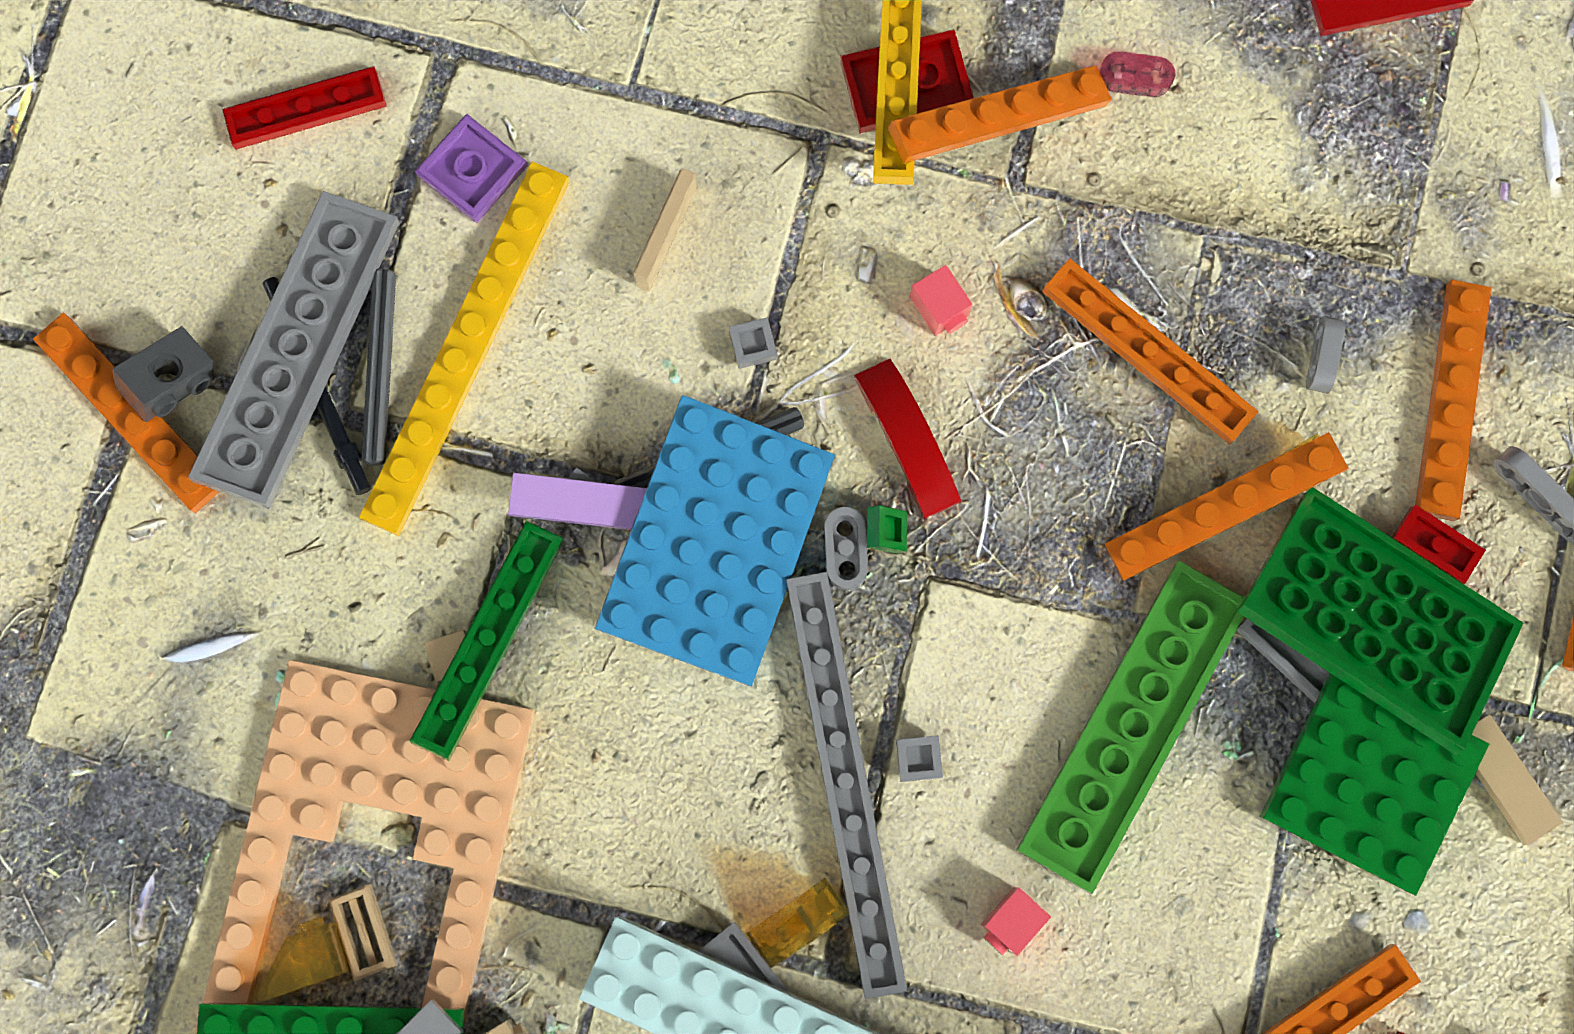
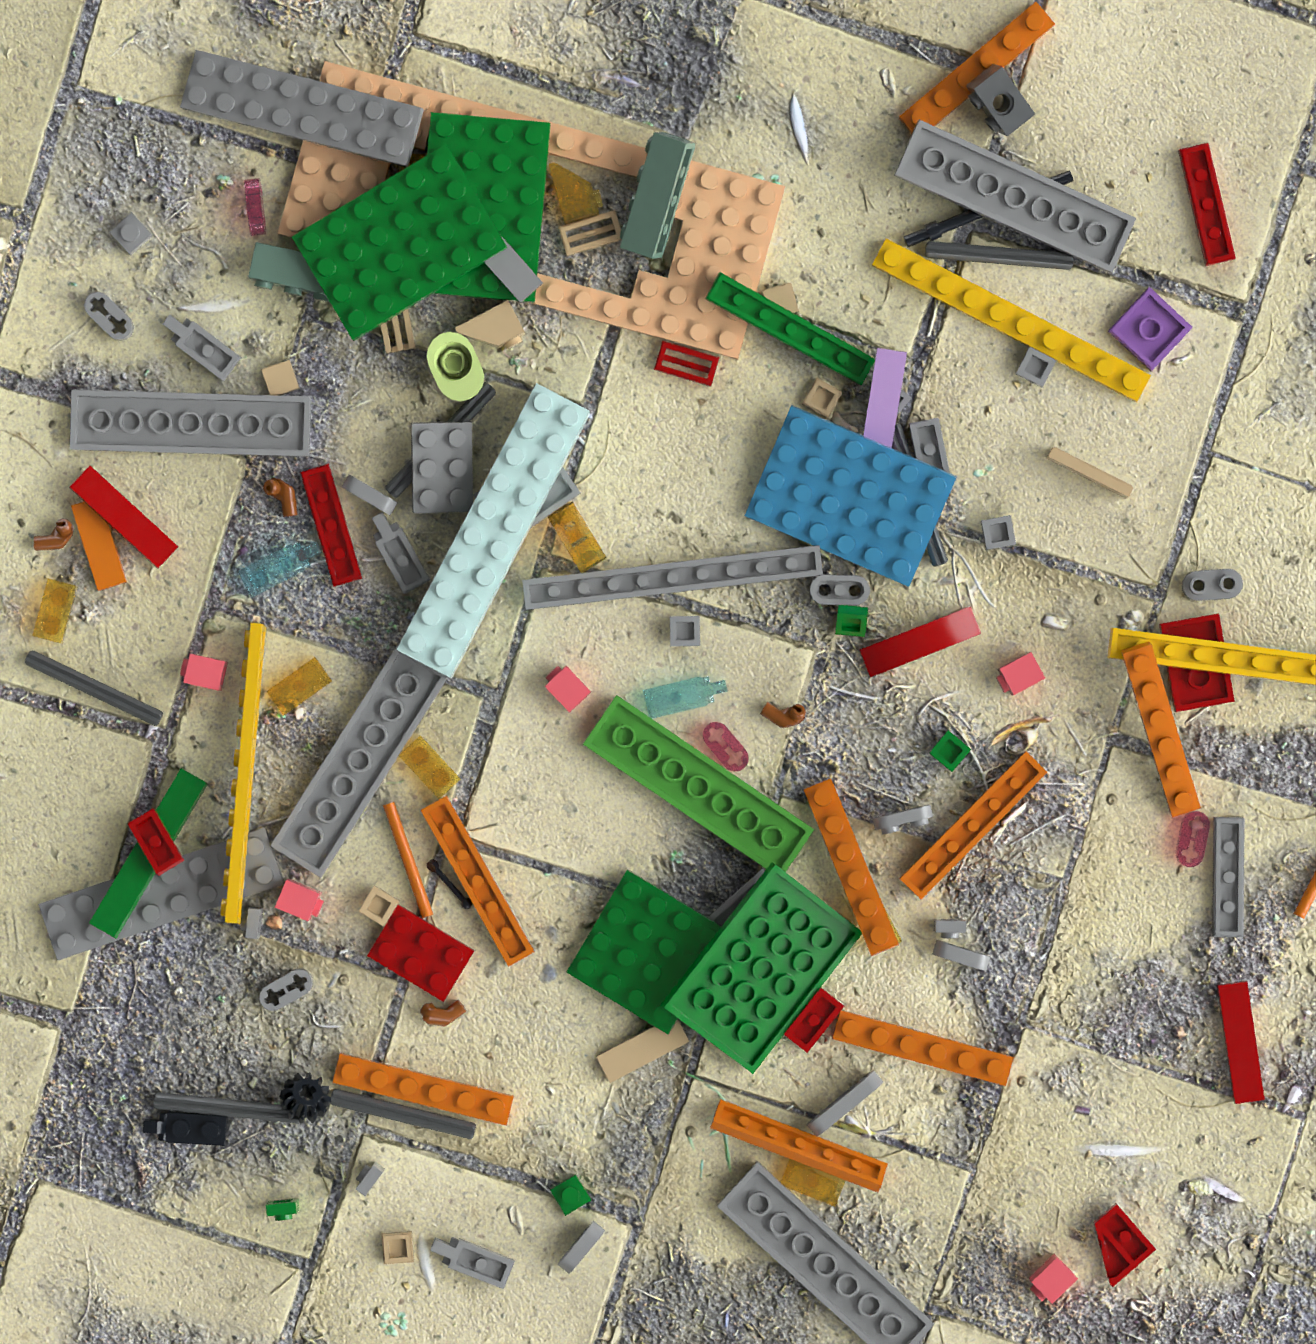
camera: 95 degrees right, 10 degrees up
none -> sand green brick [620,132,696,259]
none -> clear light blue hinge [643,676,728,719]
none -> red tile [654,341,720,387]
none -> clear pink beam [703,722,749,772]
none -> dark orange arm [760,702,806,728]
none -> tan tile [802,378,842,419]
none -> light grey plate [872,805,933,835]
none -> light grey hinge [909,418,950,473]
none -> green plate [929,730,971,772]
none -> light grey plate [934,919,966,938]
none -> light grey plate [1016,347,1057,388]
none -> light grey plate [1182,569,1243,601]
none -> light grey tile [1212,817,1245,937]

